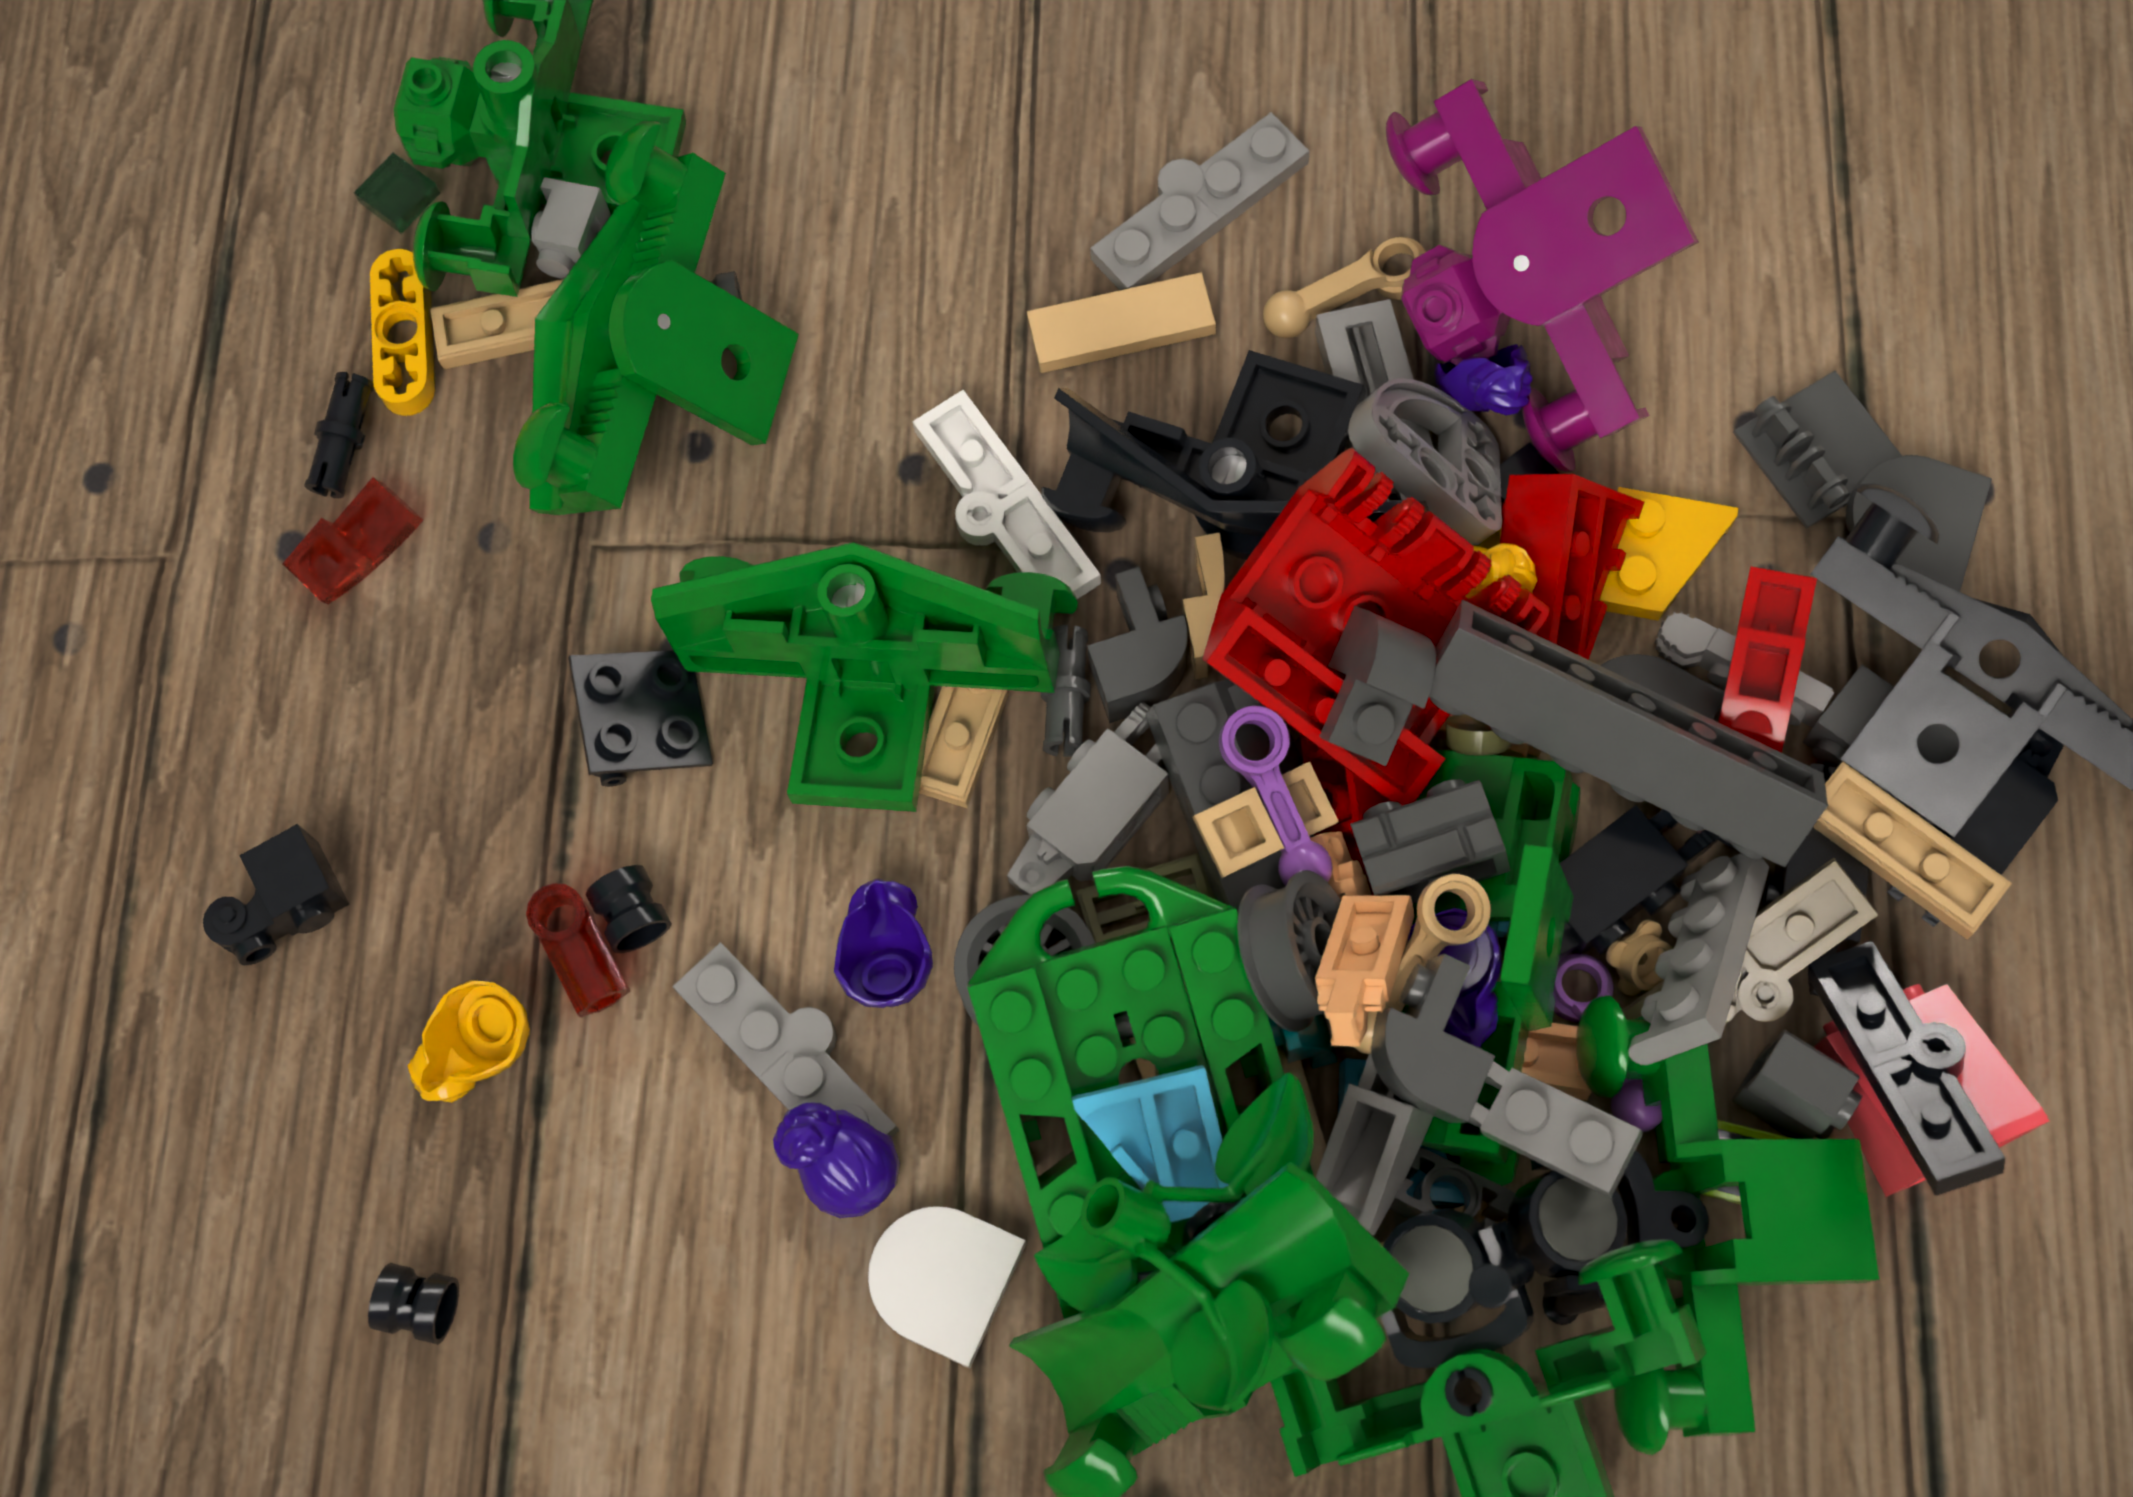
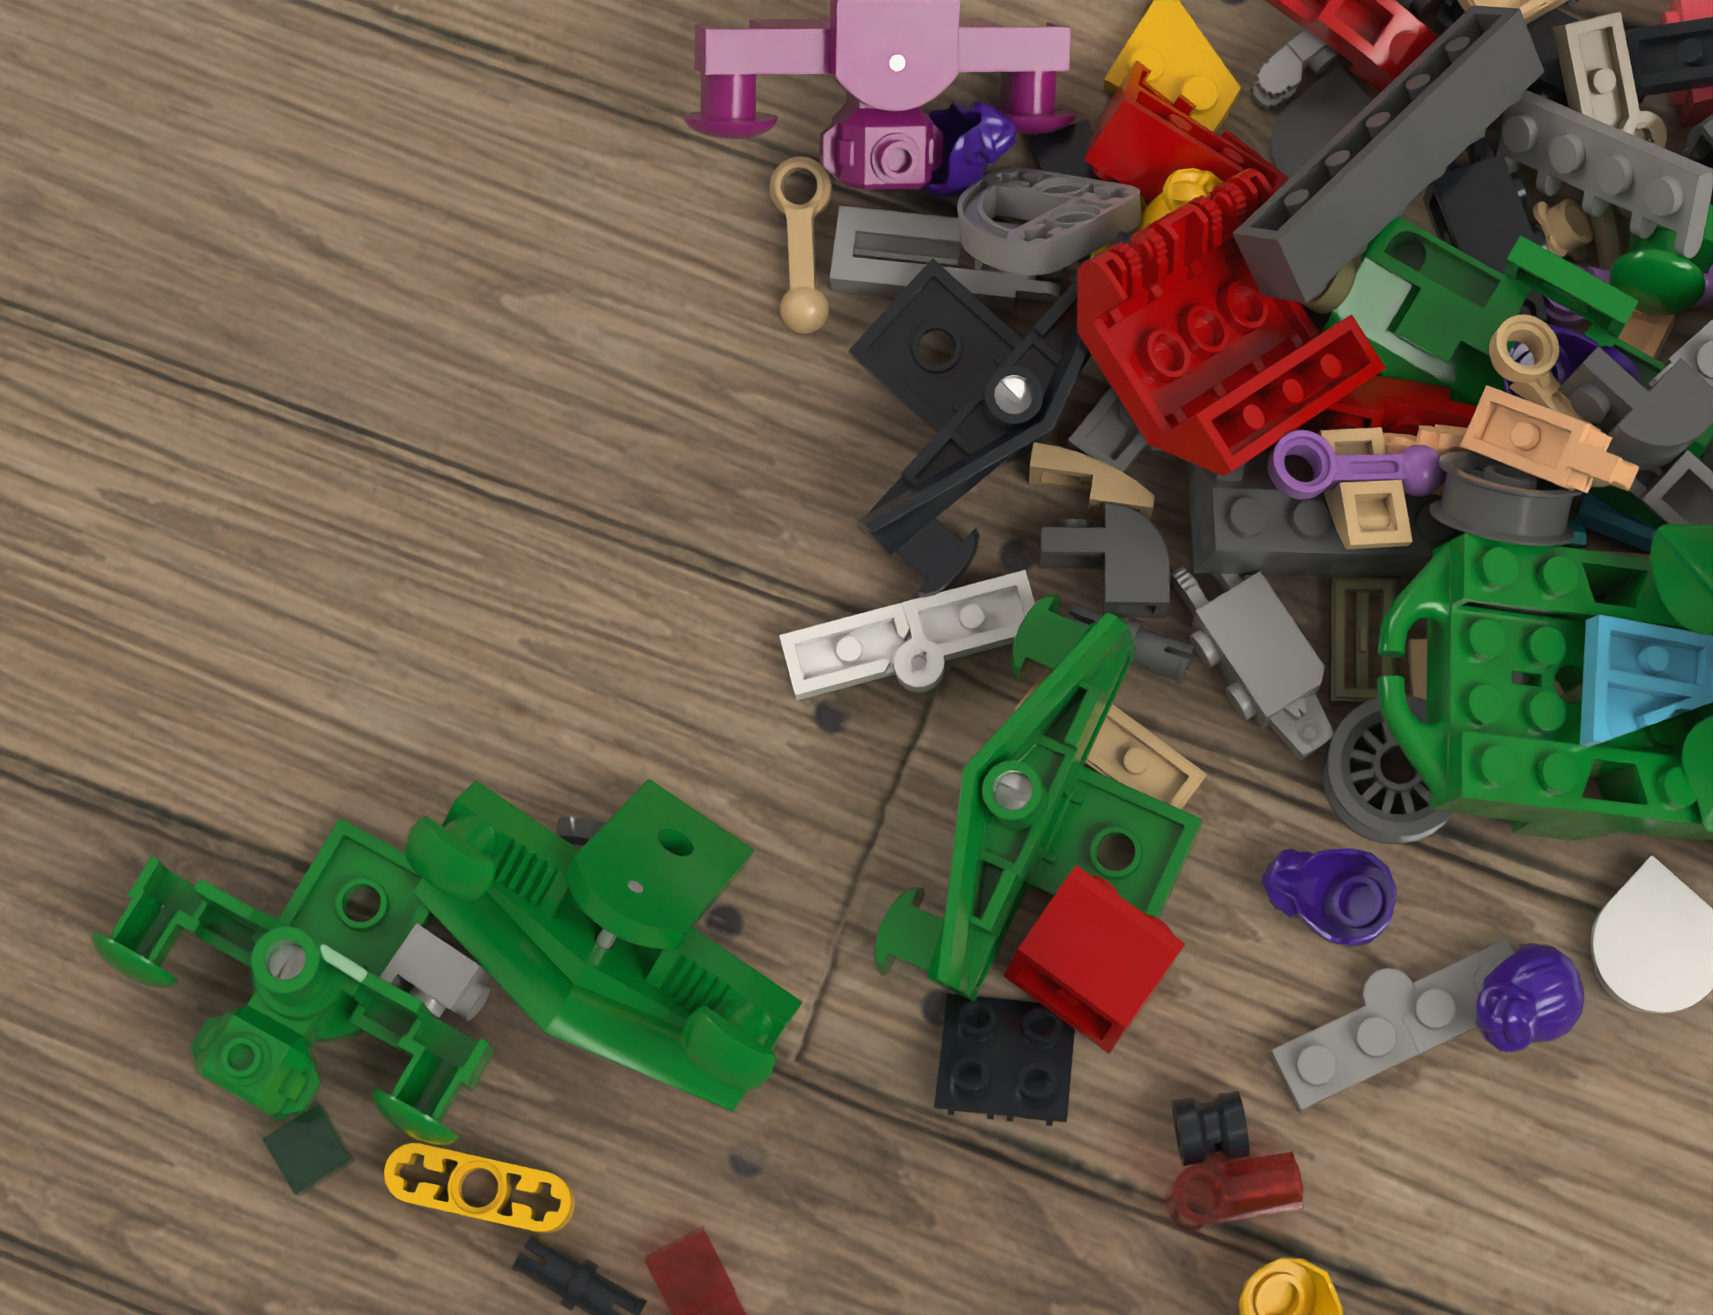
camera: 70 degrees left, 5 degrees up
tan tile [430,279,564,370] -> none
tan tile [1027,272,1216,373] -> none
light grey hinge [1090,112,1310,290] -> none
dark grey brick [1319,606,1436,766] -> none
dark grey brick [1351,779,1511,904] -> none
none -> red slope [1003,865,1185,1054]

